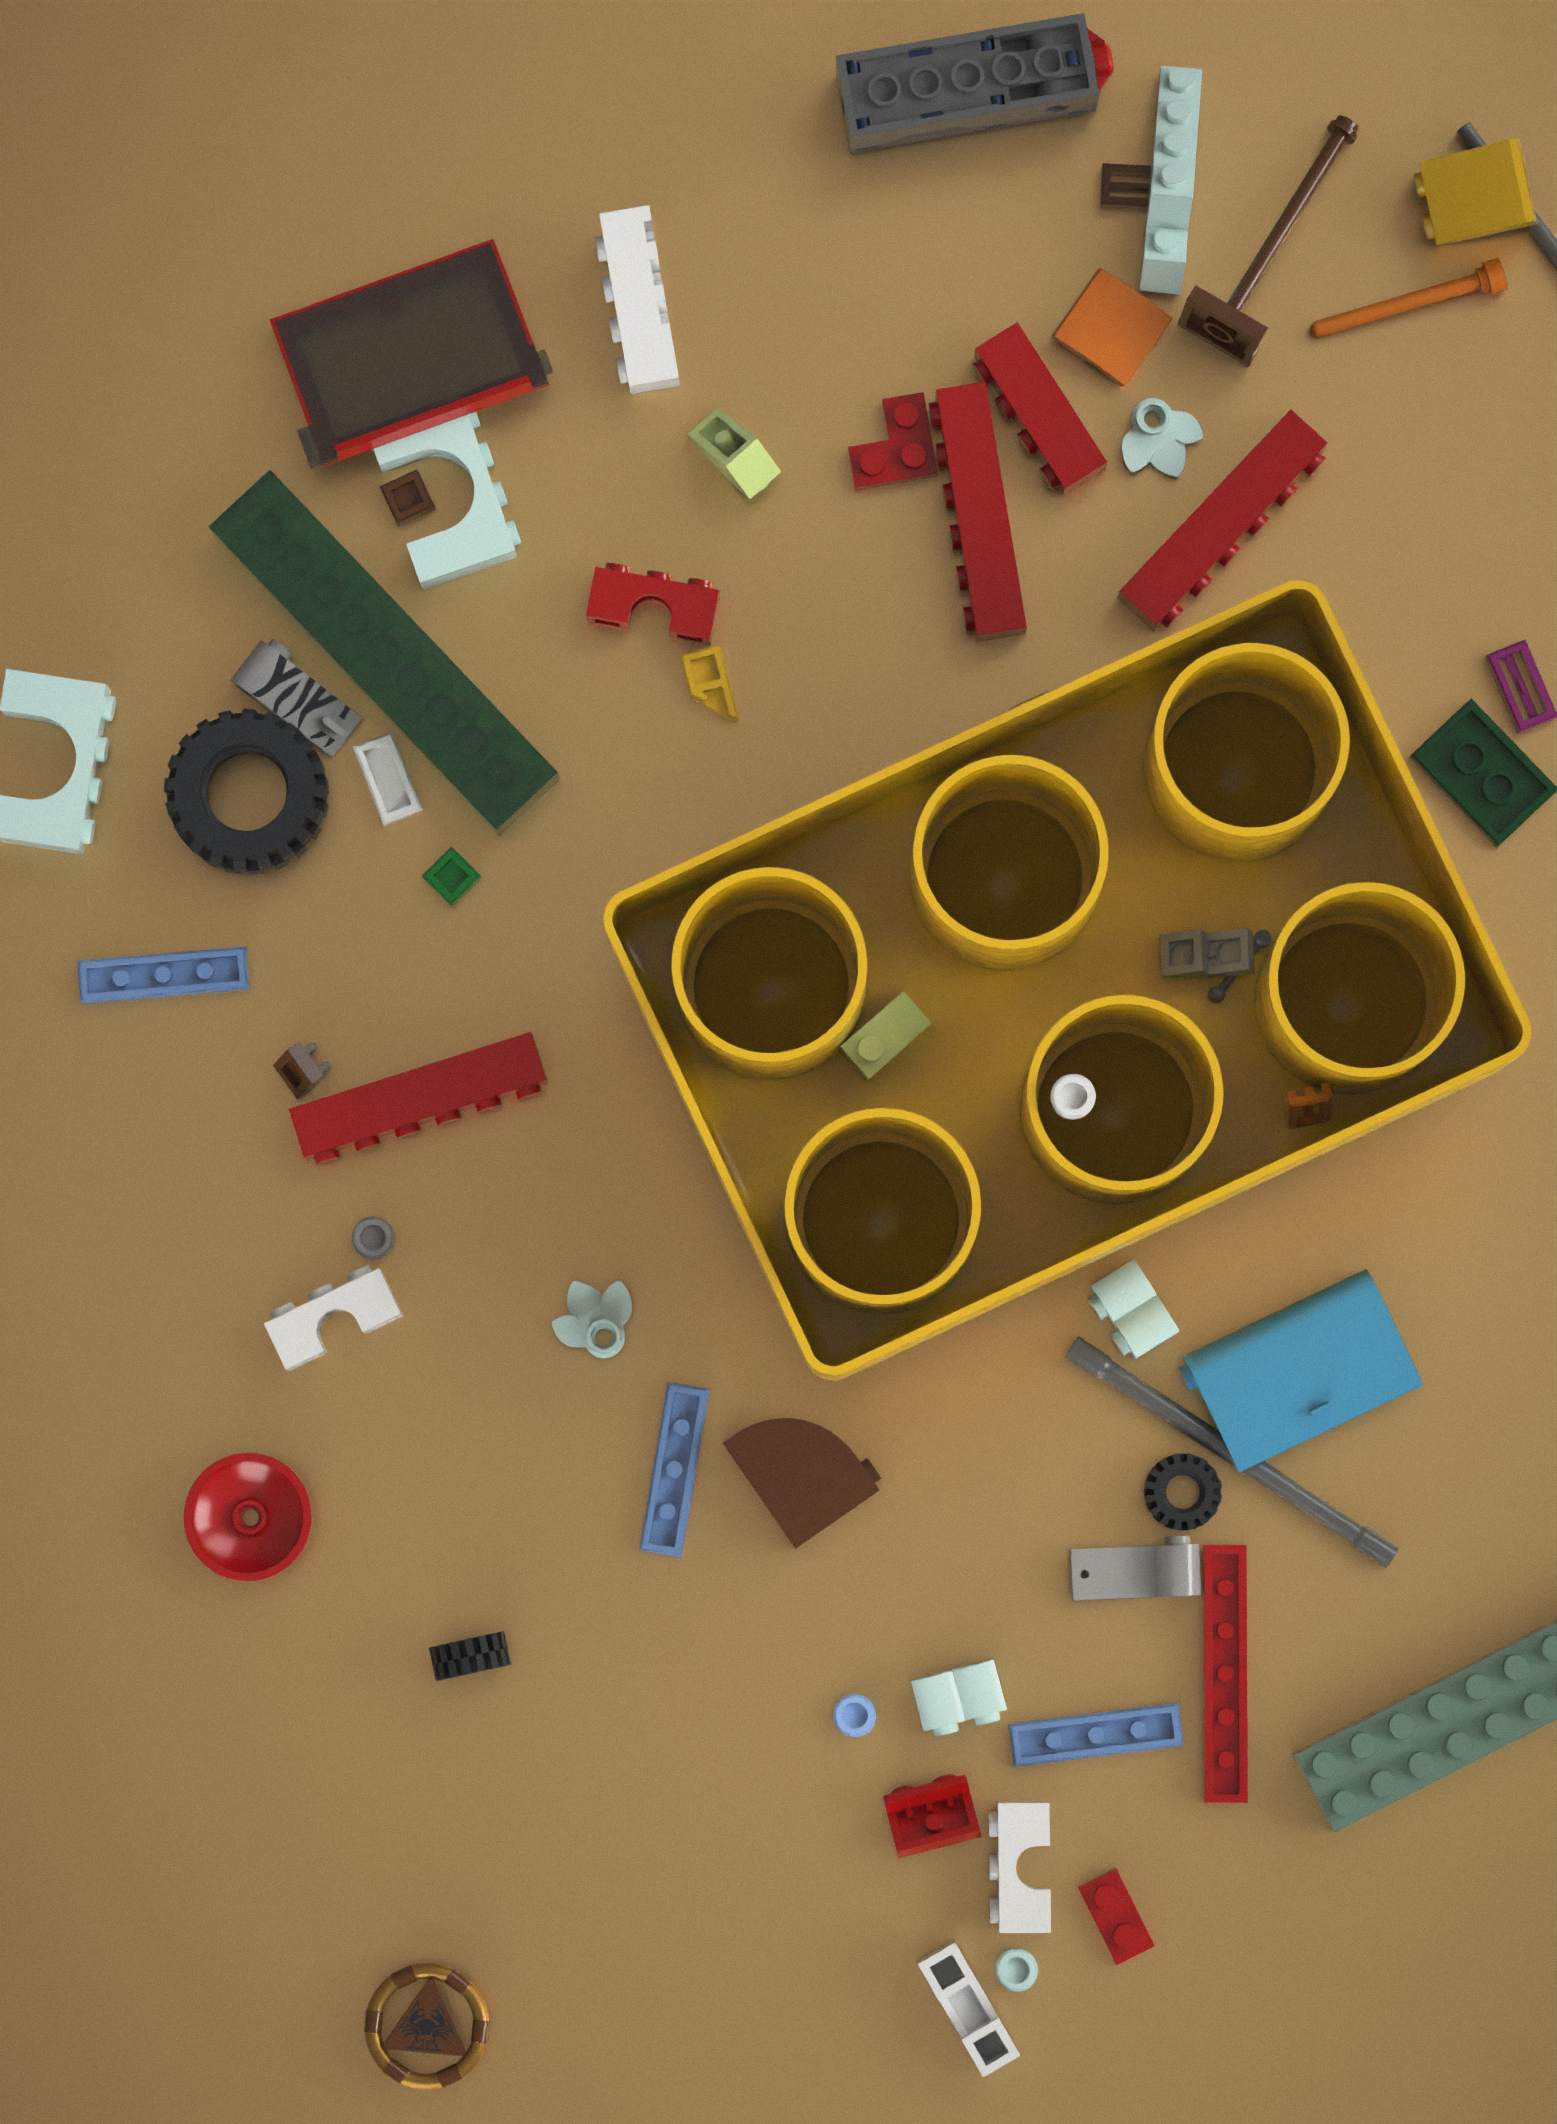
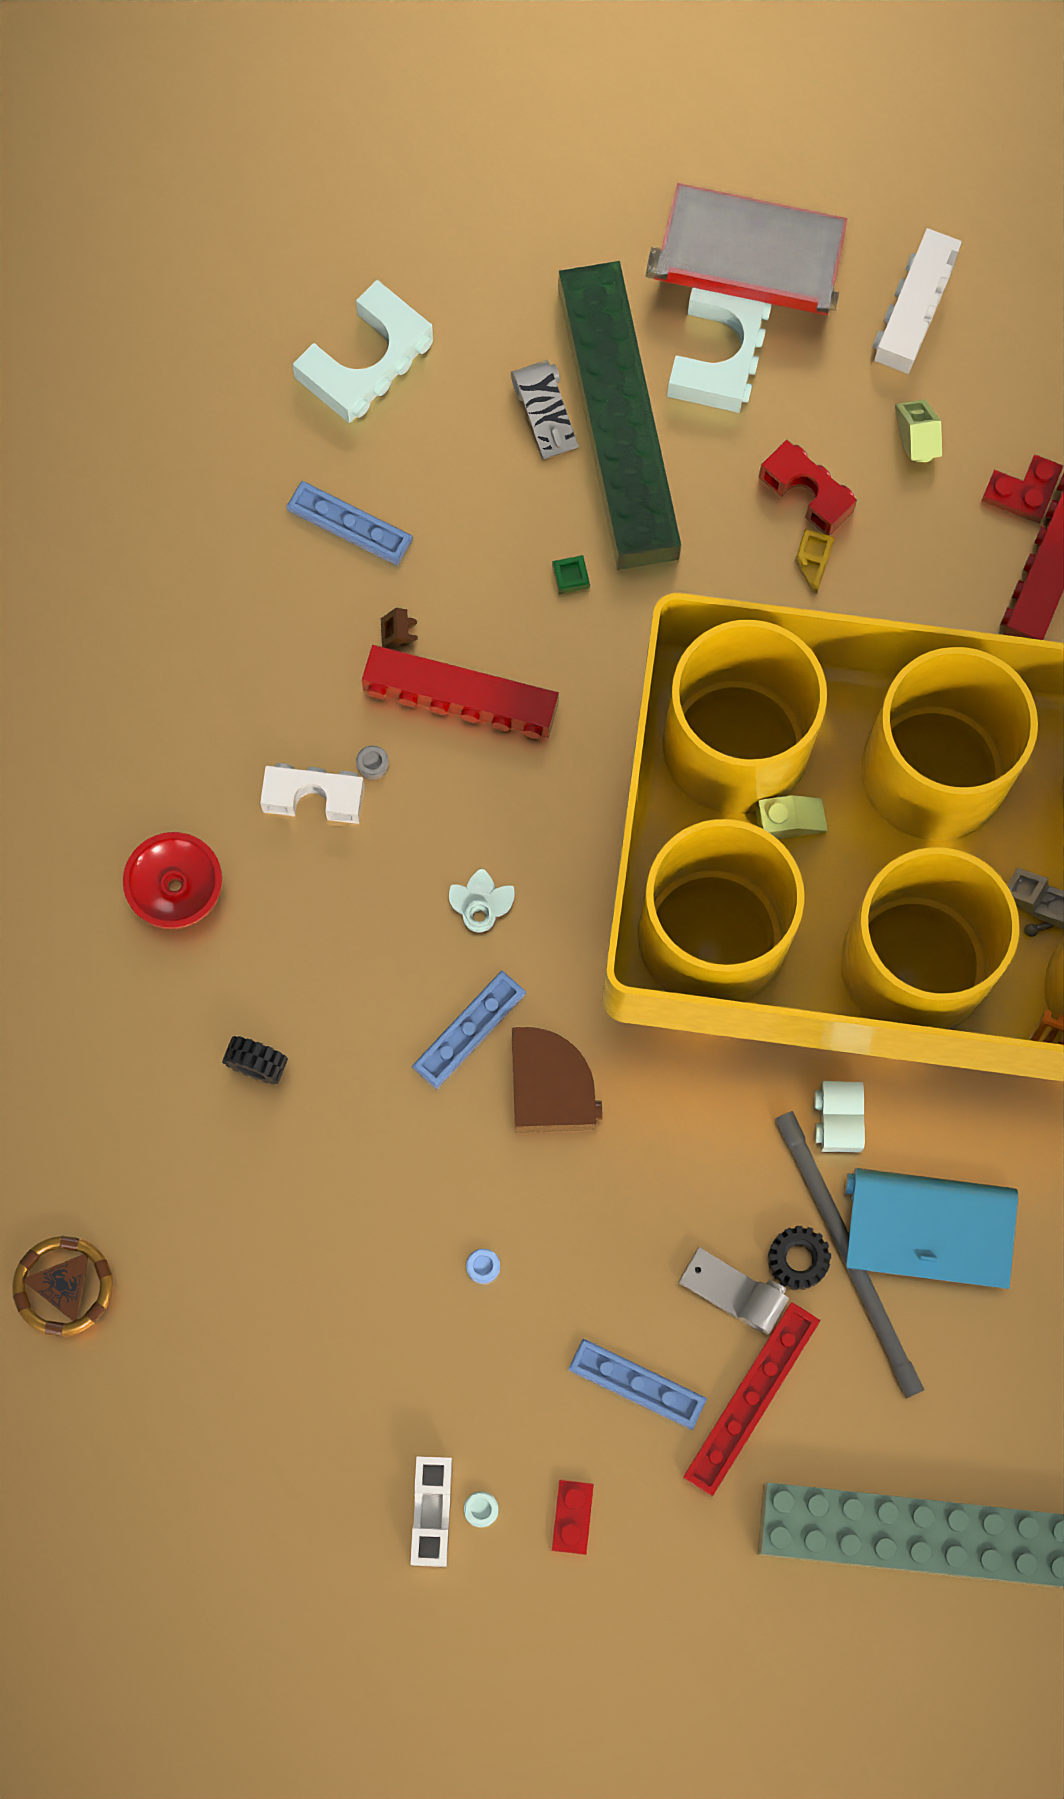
camera: 25 degrees right, 10 degrees down
black tyre [164,709,329,875] -> none
white tile [353,732,423,826] -> none
reddish brown tile [380,469,436,526] -> none
red bracket [883,1774,982,1858] -> none
light aqua brick [911,1659,1007,1737] -> none
white arch [988,1801,1051,1933] -> none
white tile [1050,1074,1096,1120] -> none

